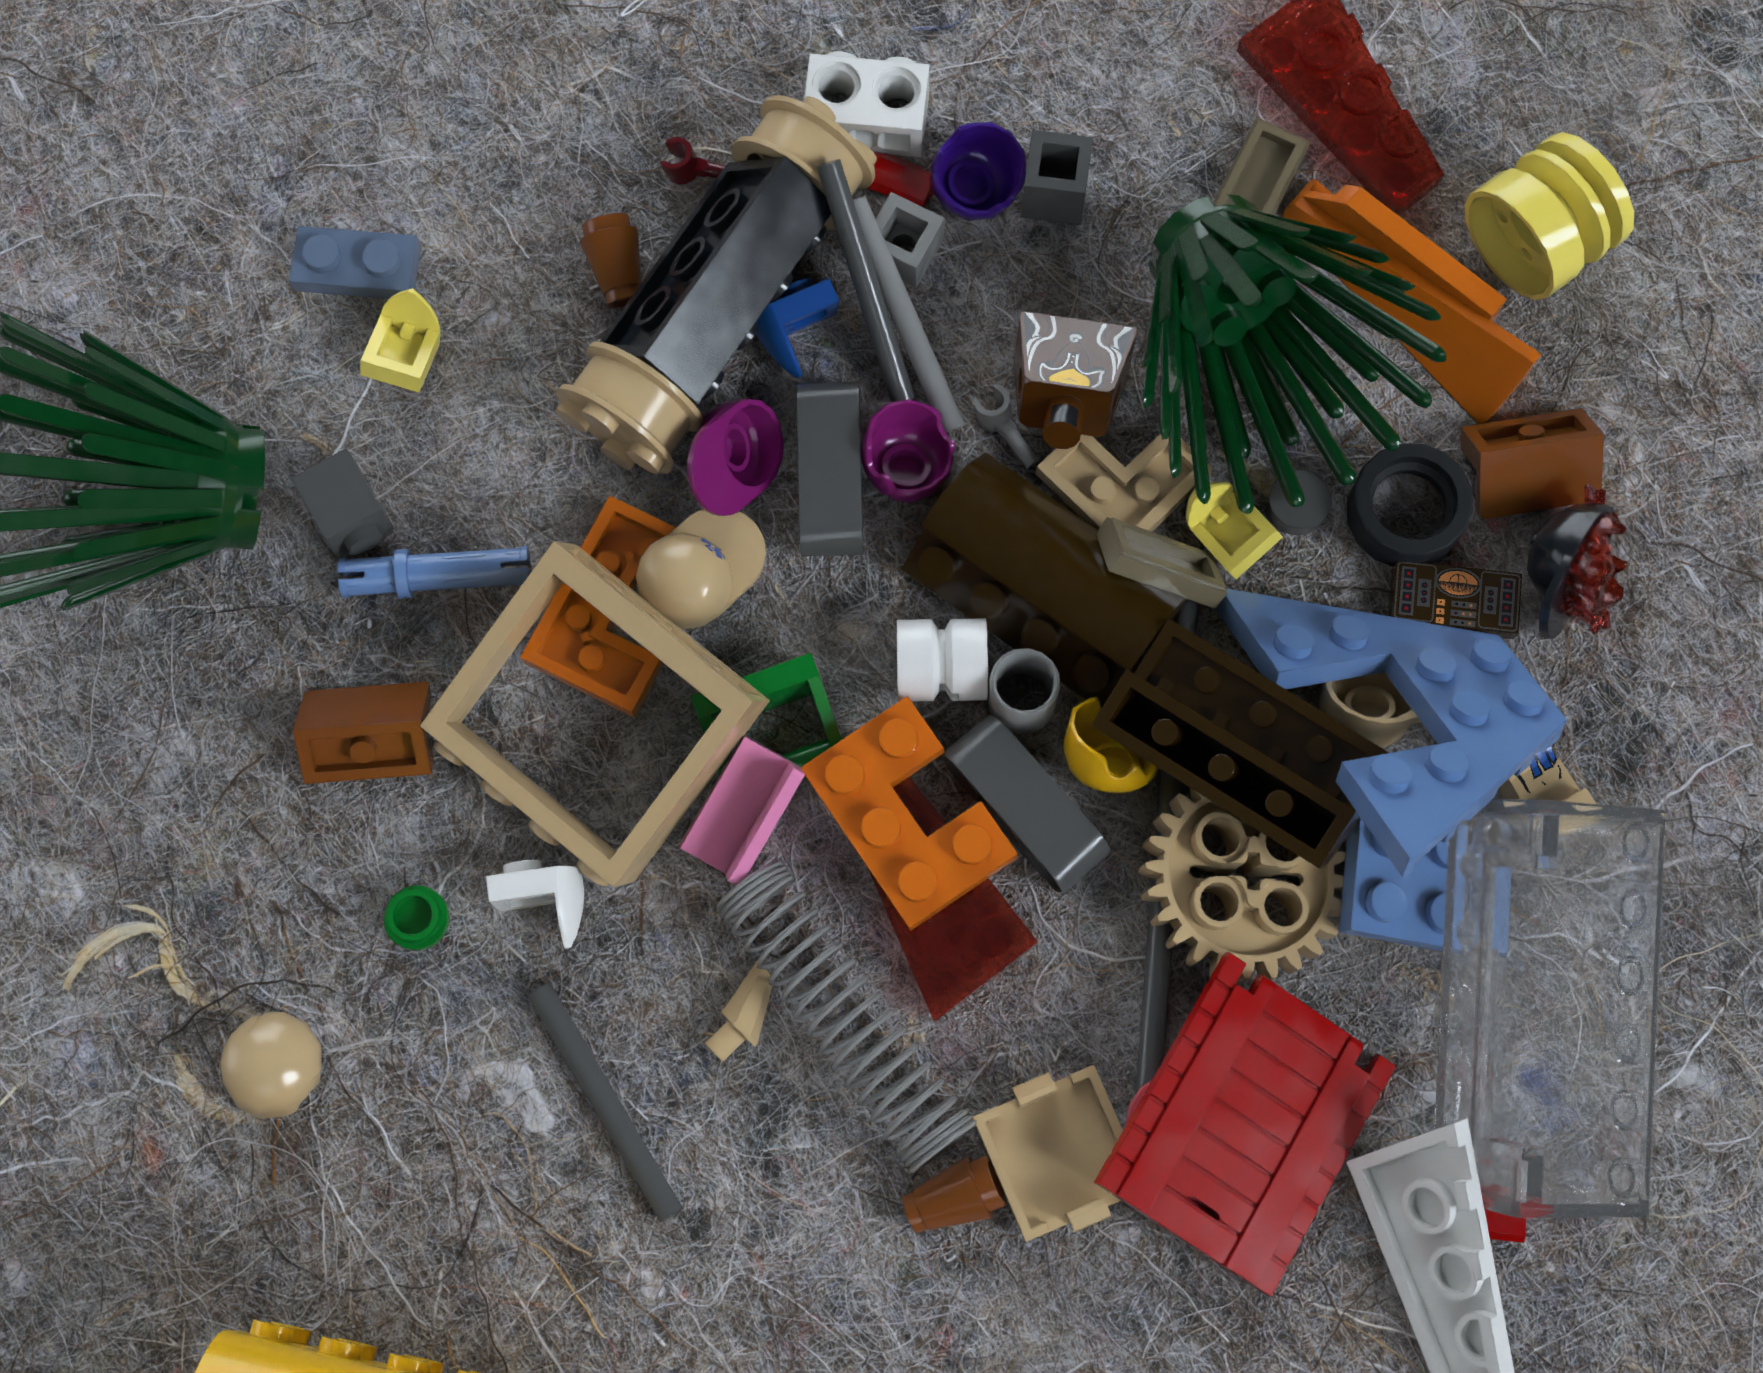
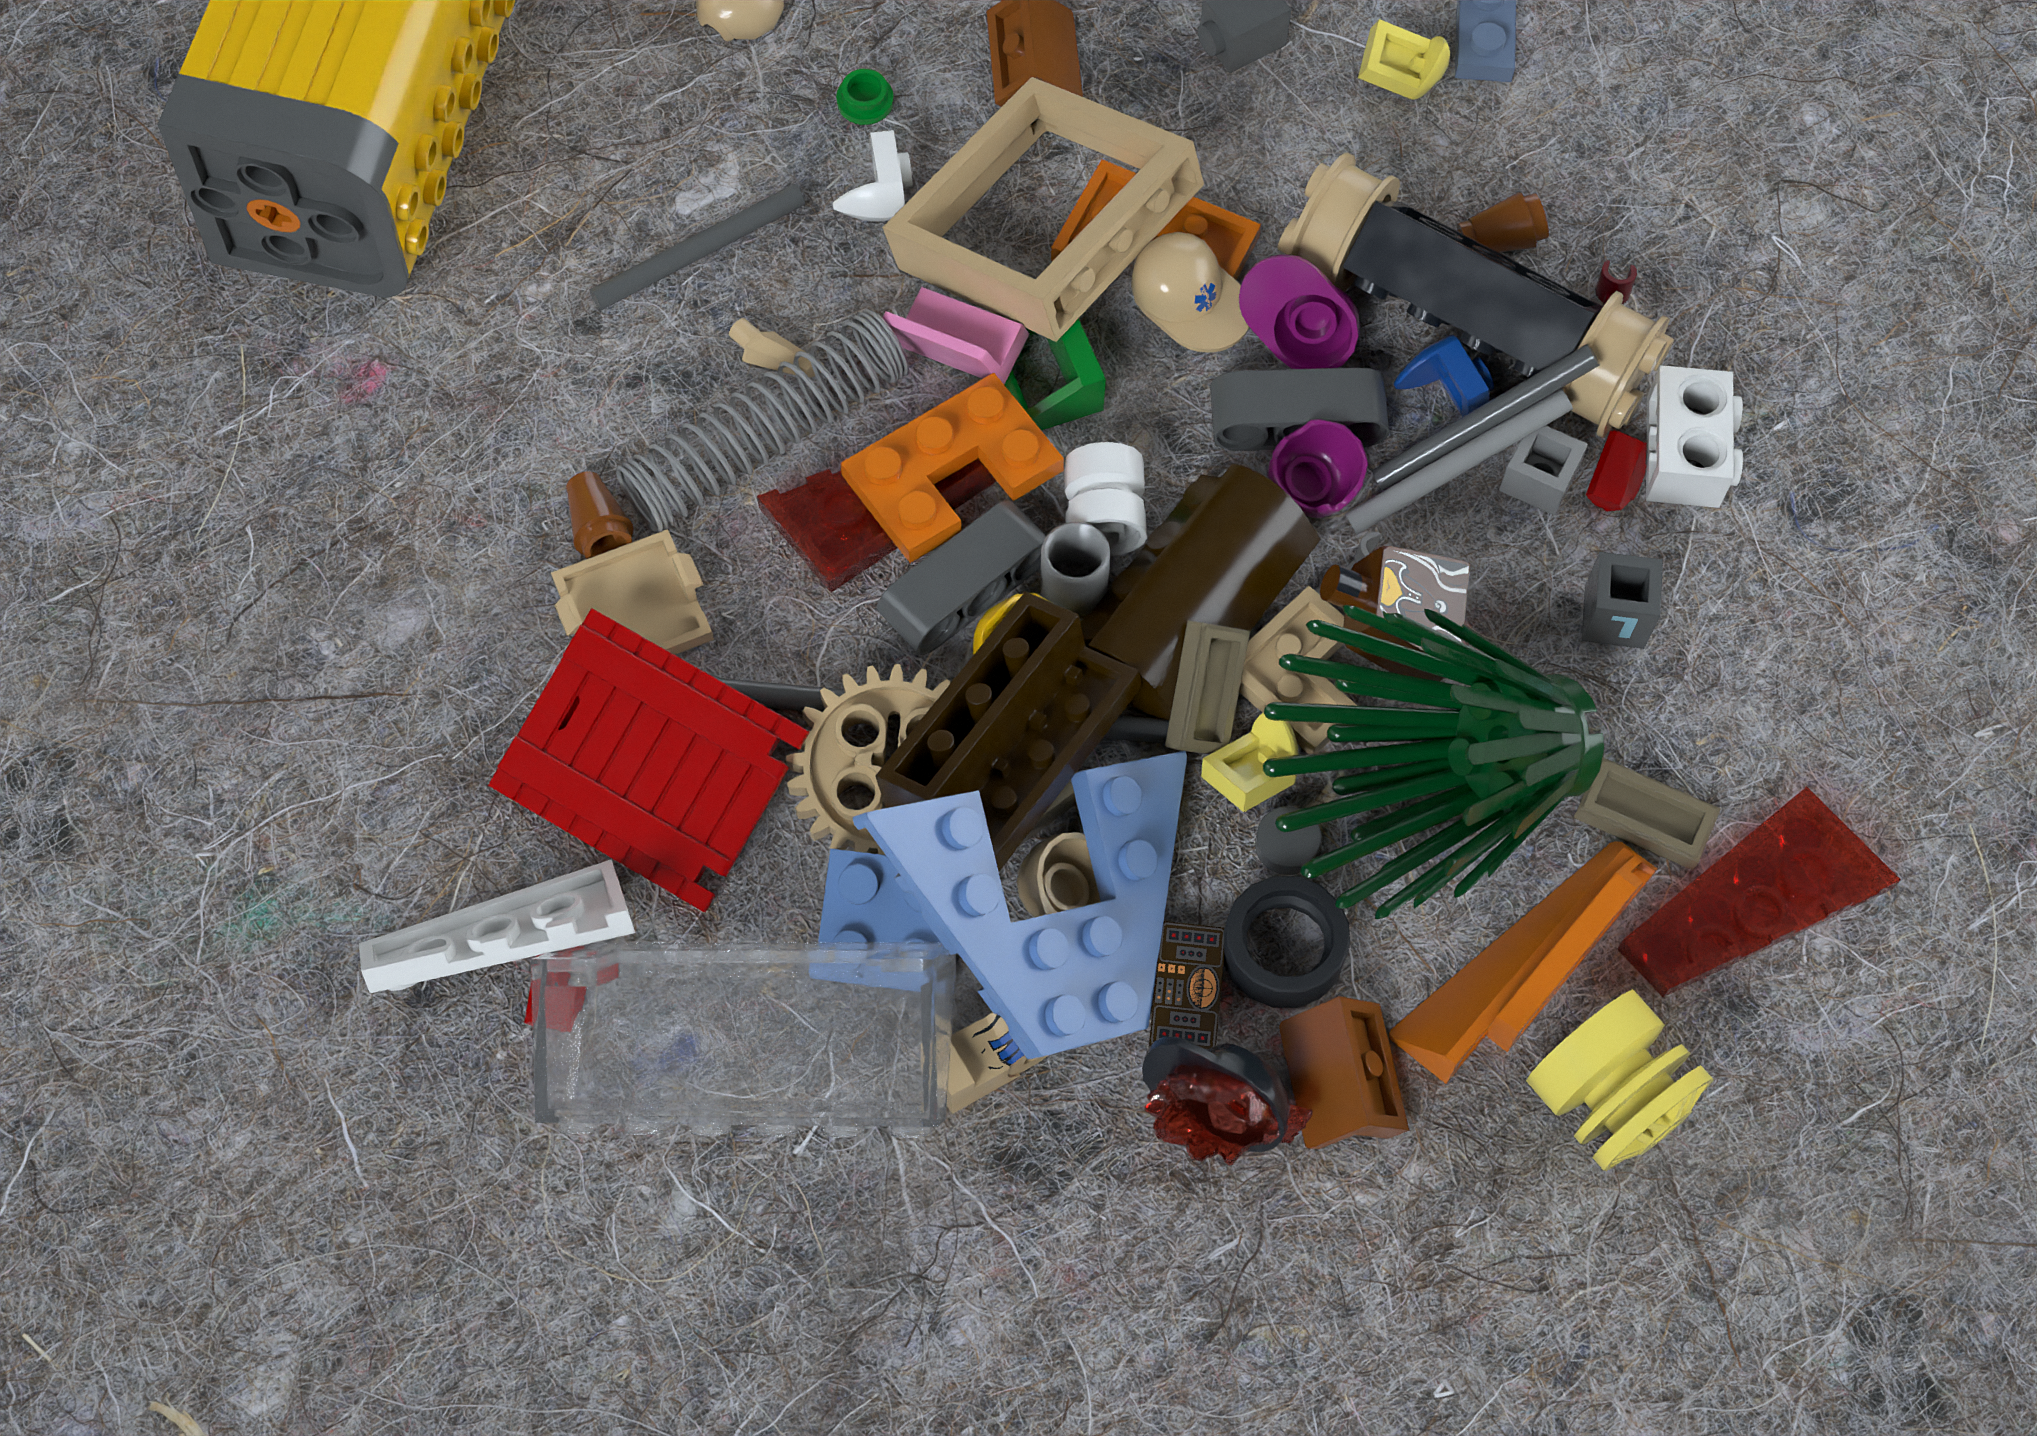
camera: 85 degrees right, 10 degrees down
medium blue pin [337,546,532,599] -> none
dark purple hair [930,122,1026,221] -> none

